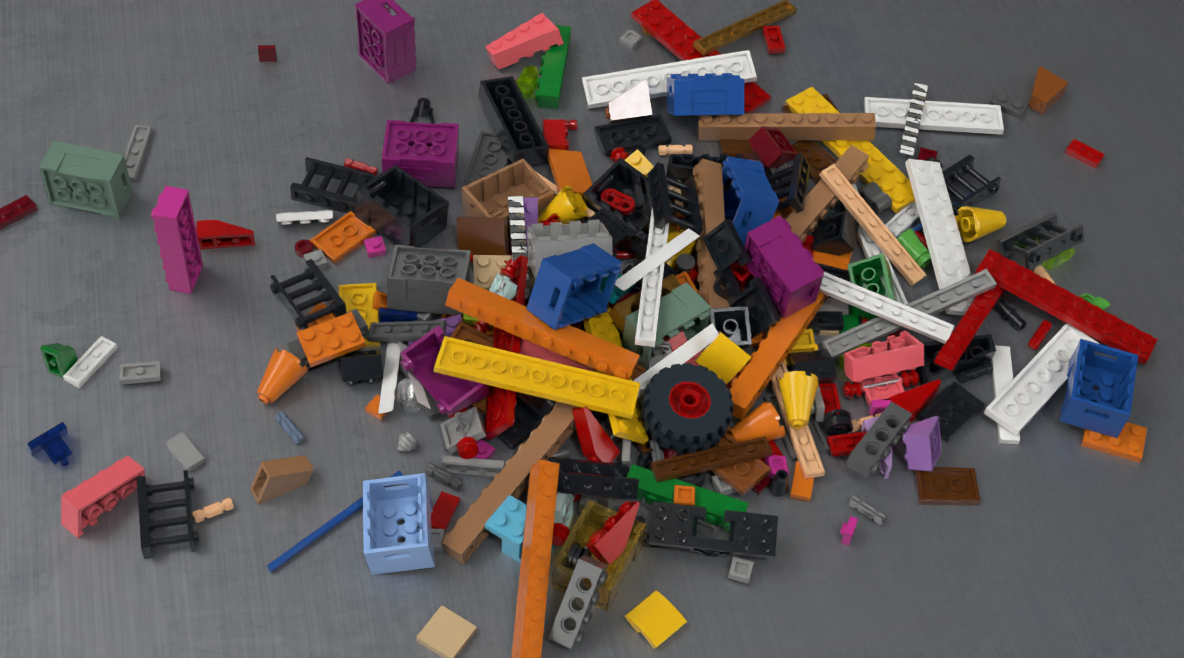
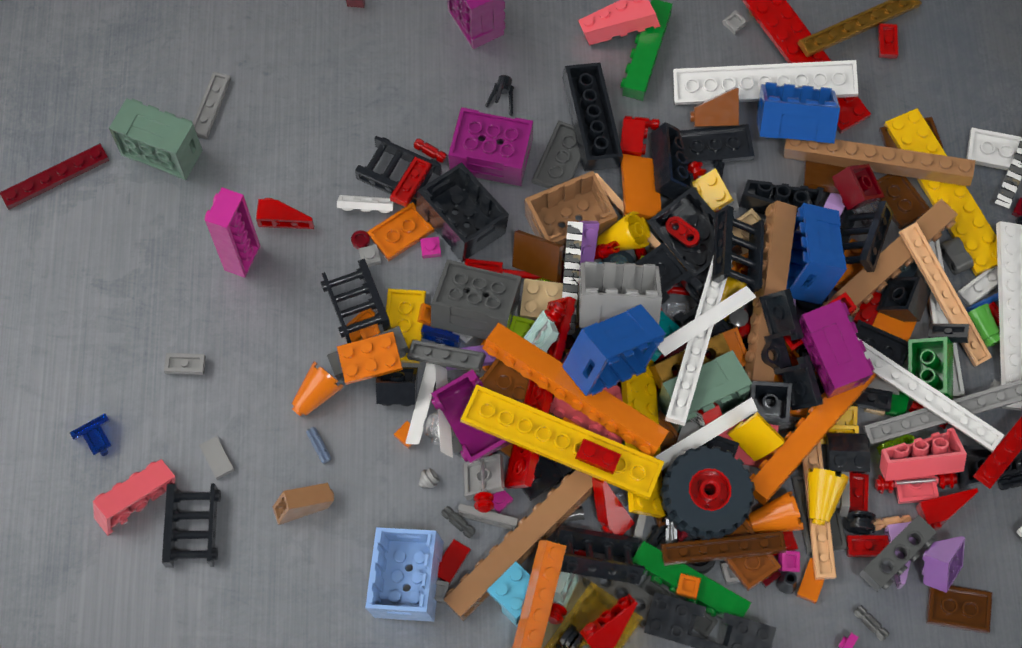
camera: 15 degrees right, 15 degrees up
green slope [40,343,78,378] -> none
white tile [63,336,118,388] -> none
light nougat axle [192,498,234,523] -> none
blue piece [266,471,403,573] -> none
clear neon green piece [516,65,538,98] -> none
light nougat axle [658,144,693,156] -> none
dark pink plate [868,399,891,416] -> none
black plate [917,381,985,442] -> none
none -> red tile [390,157,432,207]
none -> red plate [575,439,621,475]
none -> black wedge [651,122,698,200]
none -> black plate [927,324,969,343]

